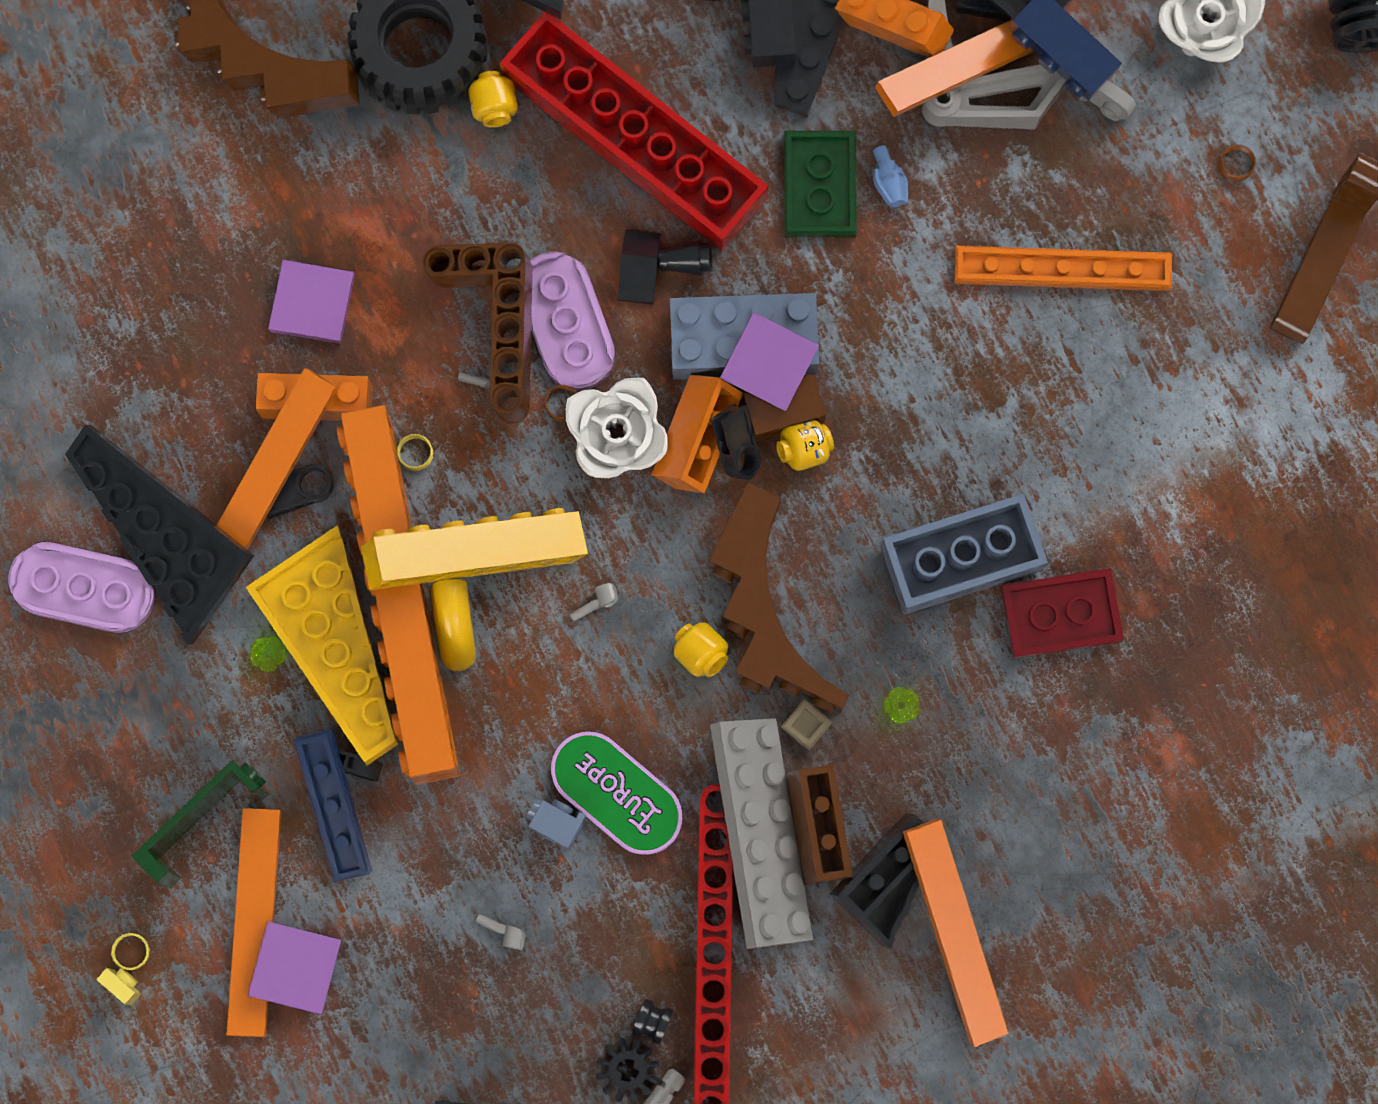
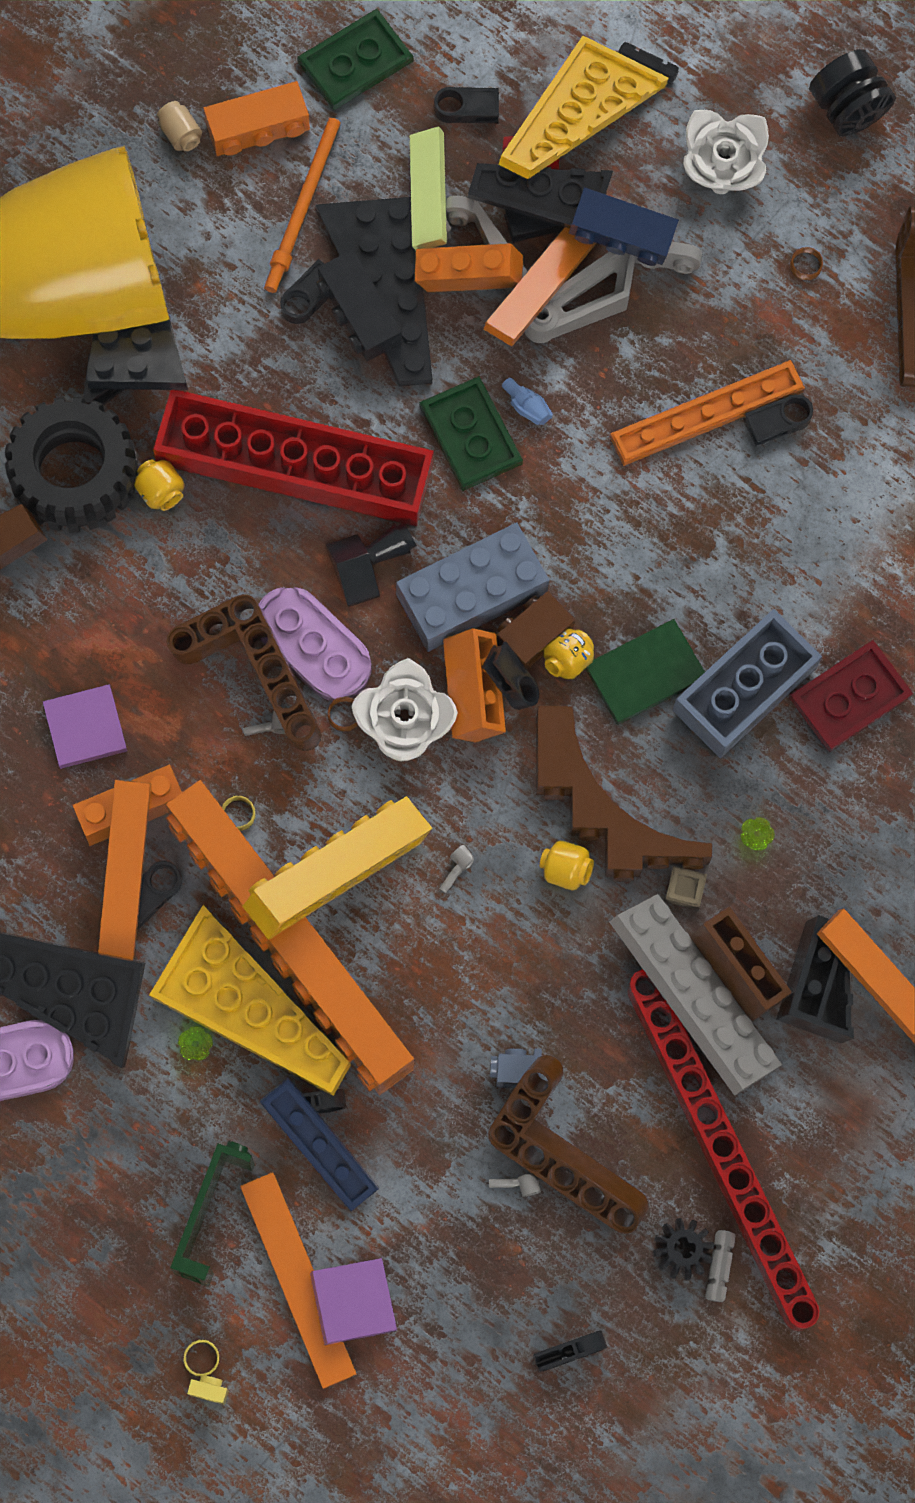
camera: 30 degrees left, 5 degrees down
yellow cylinder [430,579,476,671] -> none
green tile [551,732,682,855] -> none
black wheel [632,999,674,1045] -> none
medium lavender tile [720,312,819,411] -> none
none -> reddish brown beam [488,1055,649,1234]
none -> dark green tile [585,619,705,725]
none -> black piece [743,394,814,447]

